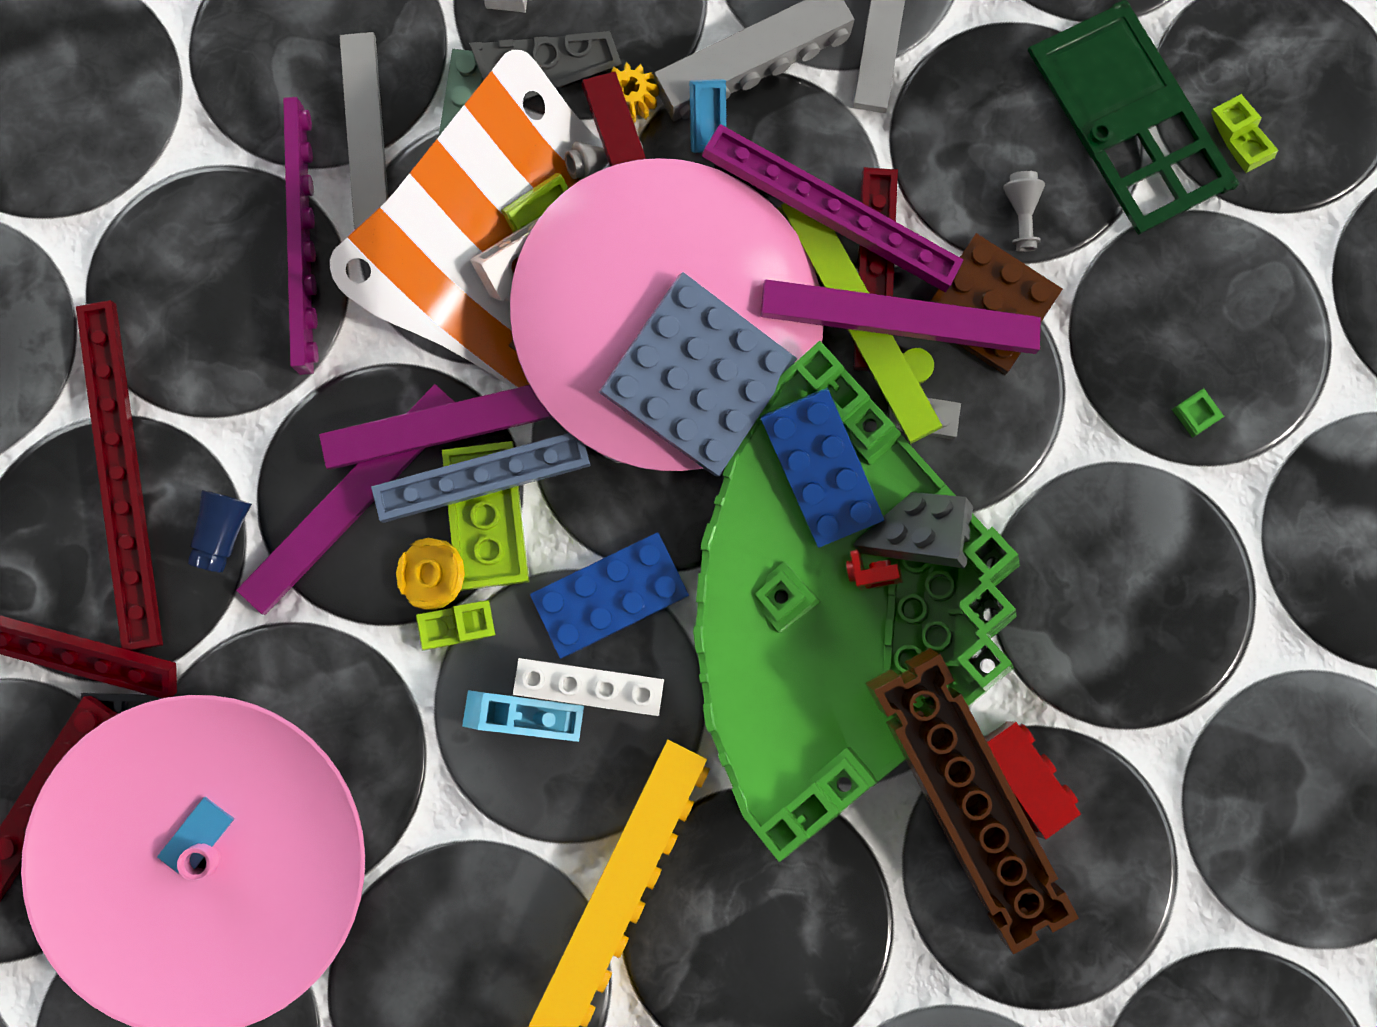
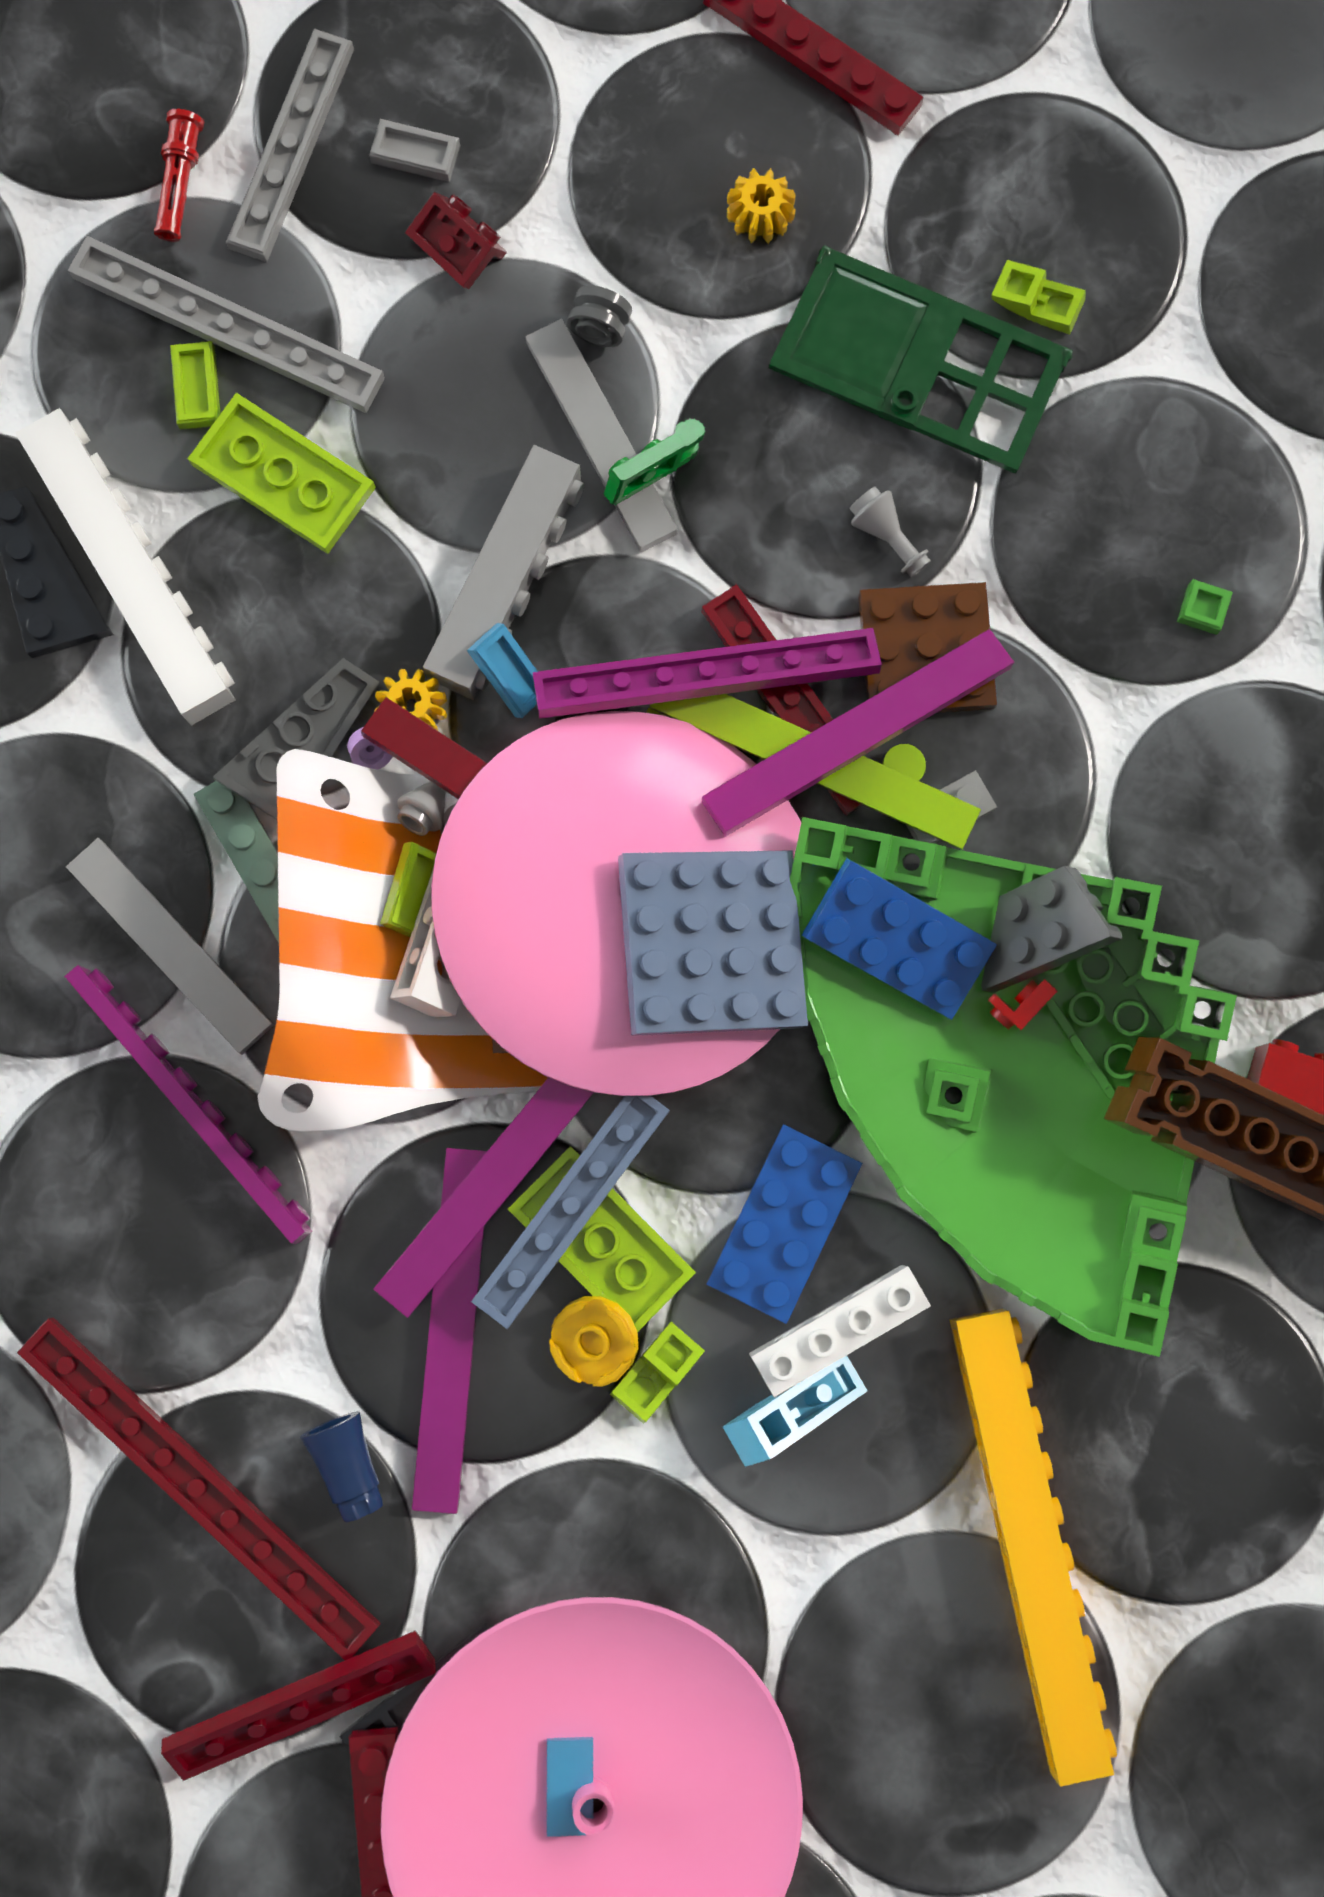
camera: 35 degrees left, 0 degrees up
none -> lavender tile [347,727,392,770]
none -> green hinge [603,418,706,505]

